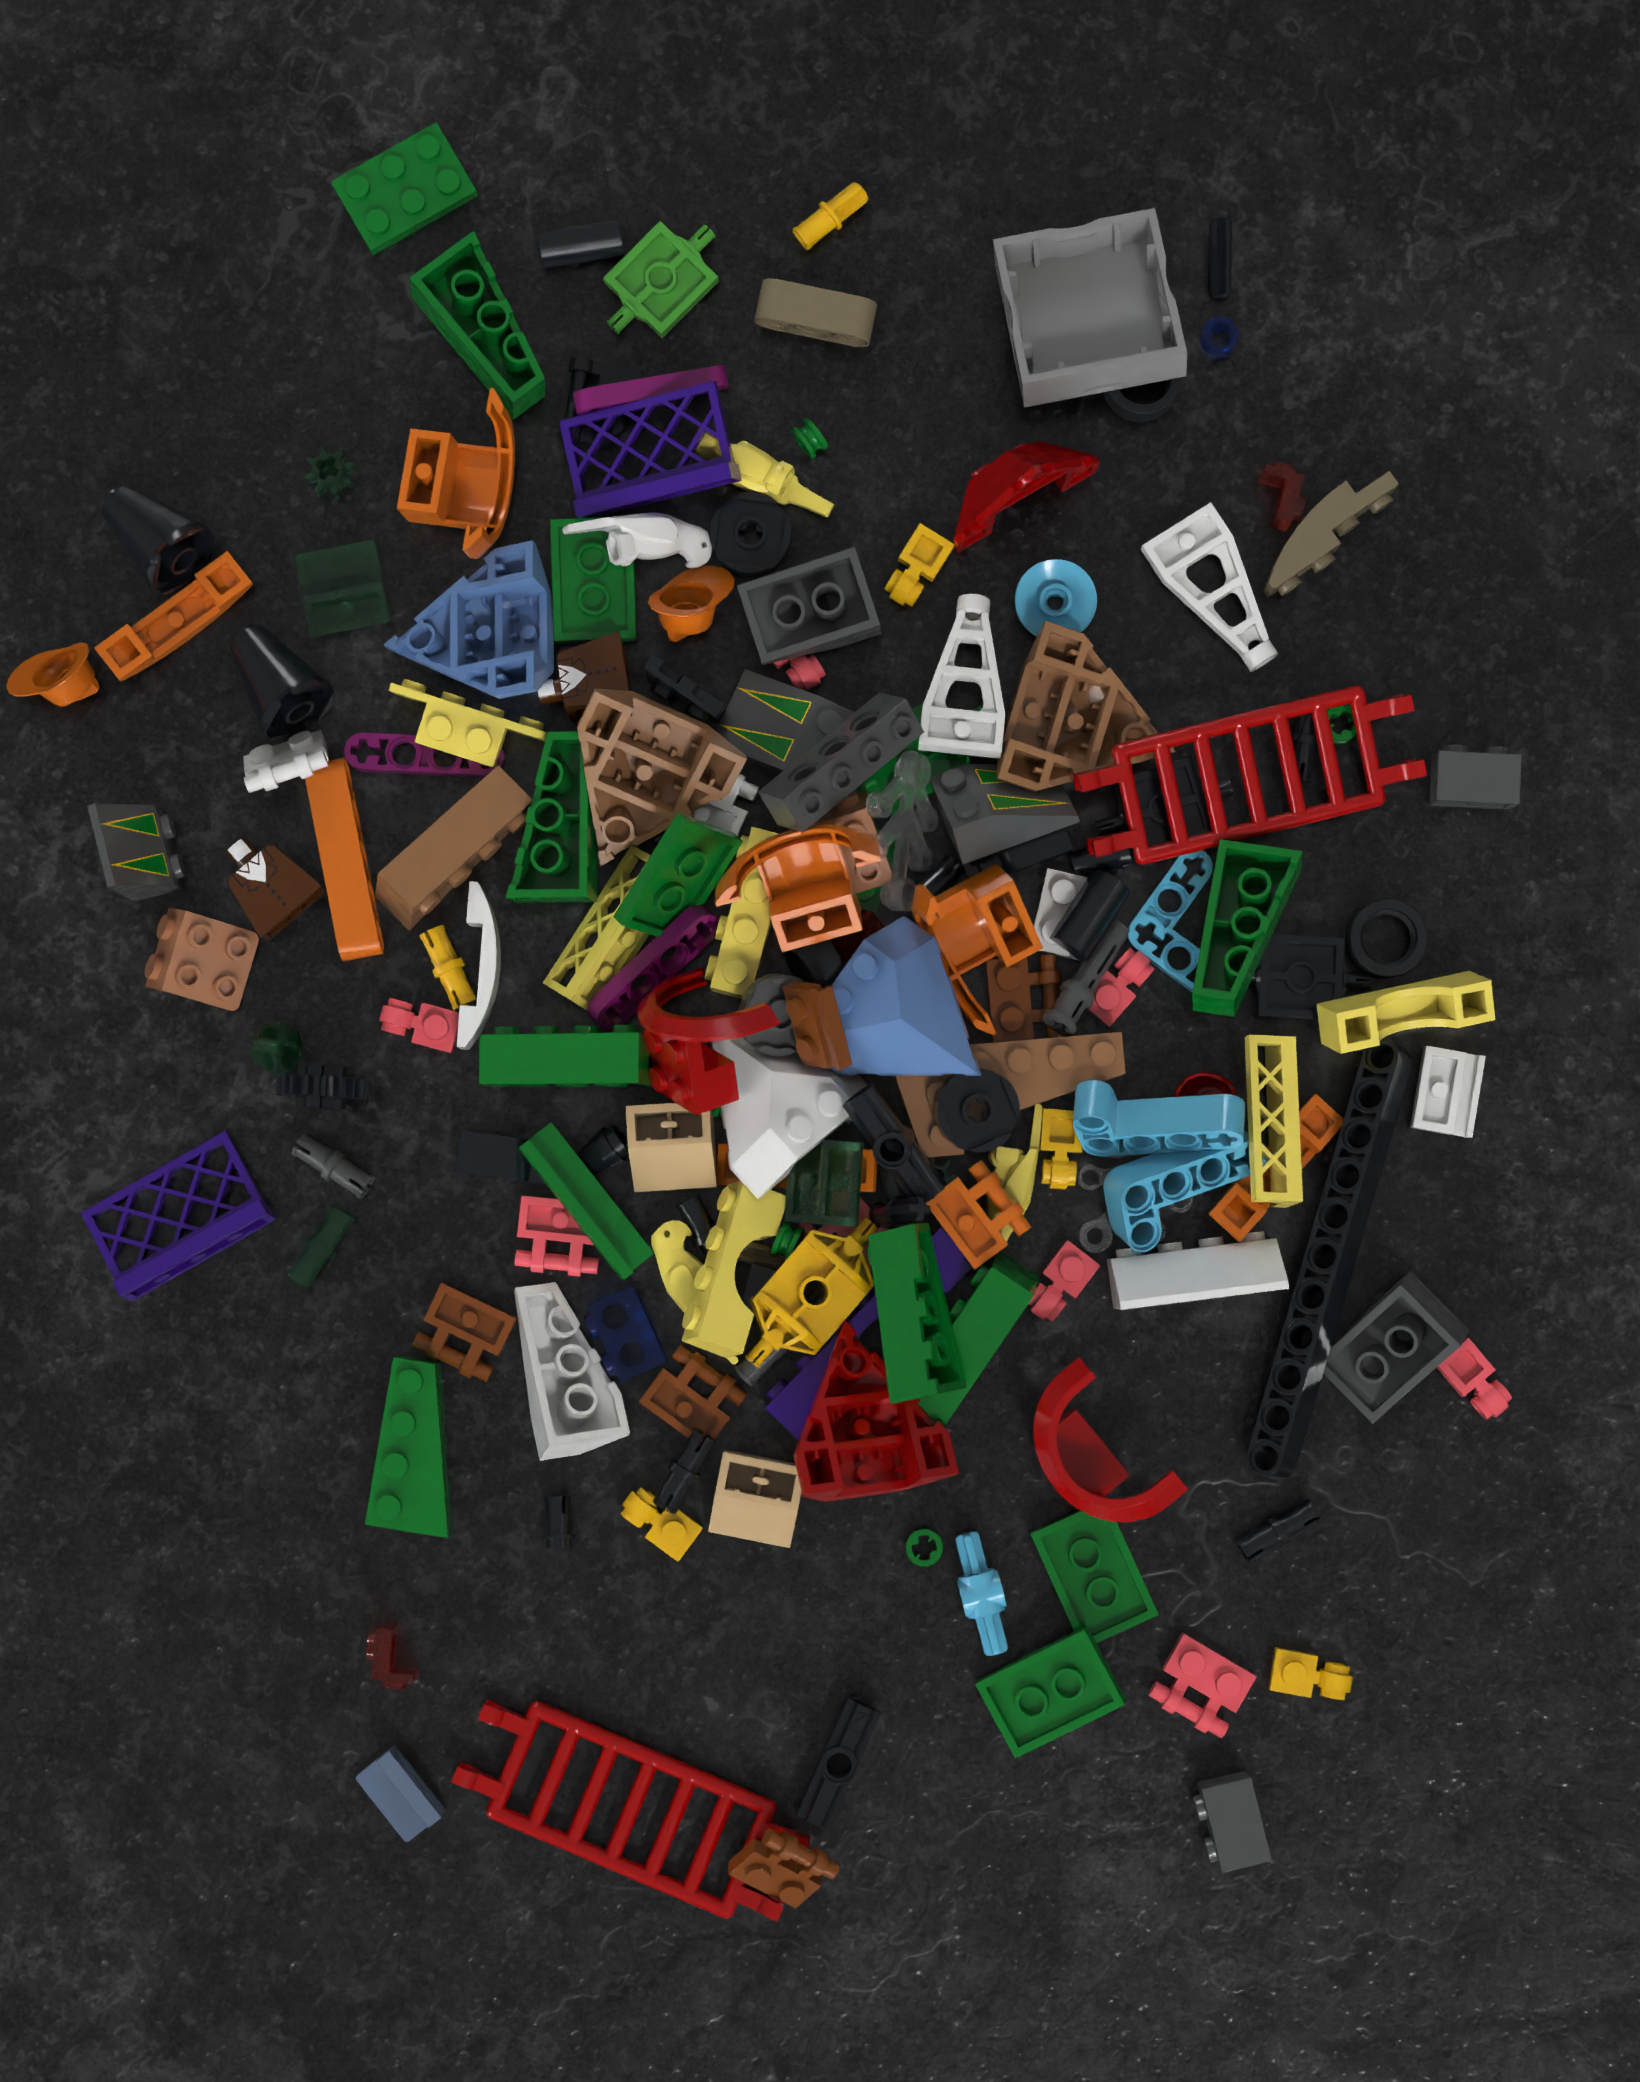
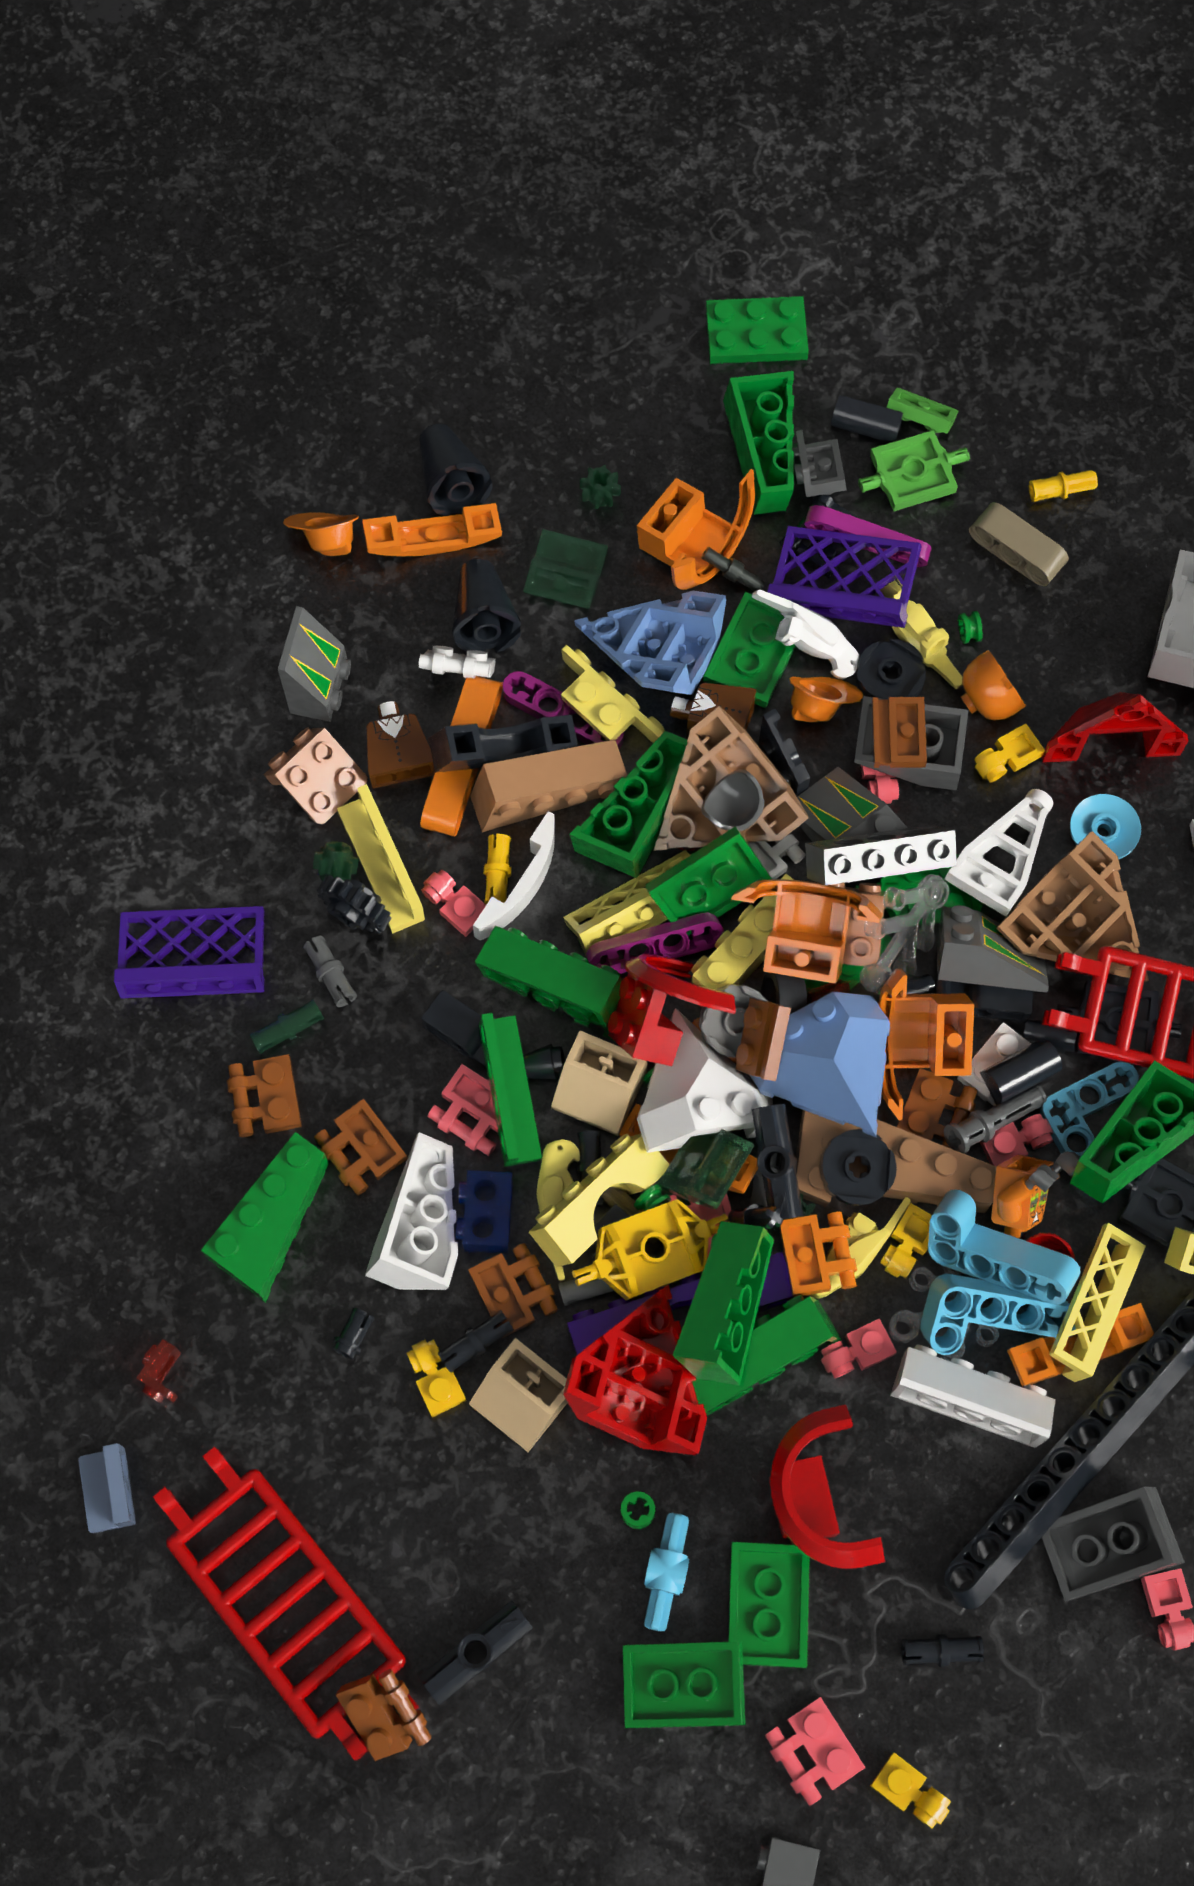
camera: 25 degrees right, 15 degrees down
none -> dark orange plate [227,1054,302,1137]
none -> light yellow fence [337,784,425,934]
none -> black arch [428,715,578,773]
none -> pearl dark grey bar [701,547,765,591]
none -> dark grey helmet [701,769,764,831]
none -> dark grey bracket [792,430,846,497]
none -> dark orange plate [872,697,927,768]
none -> bright green plate [886,387,959,434]
none -> orange cylinder [961,650,1026,721]
none -> orange torso [991,1151,1080,1240]

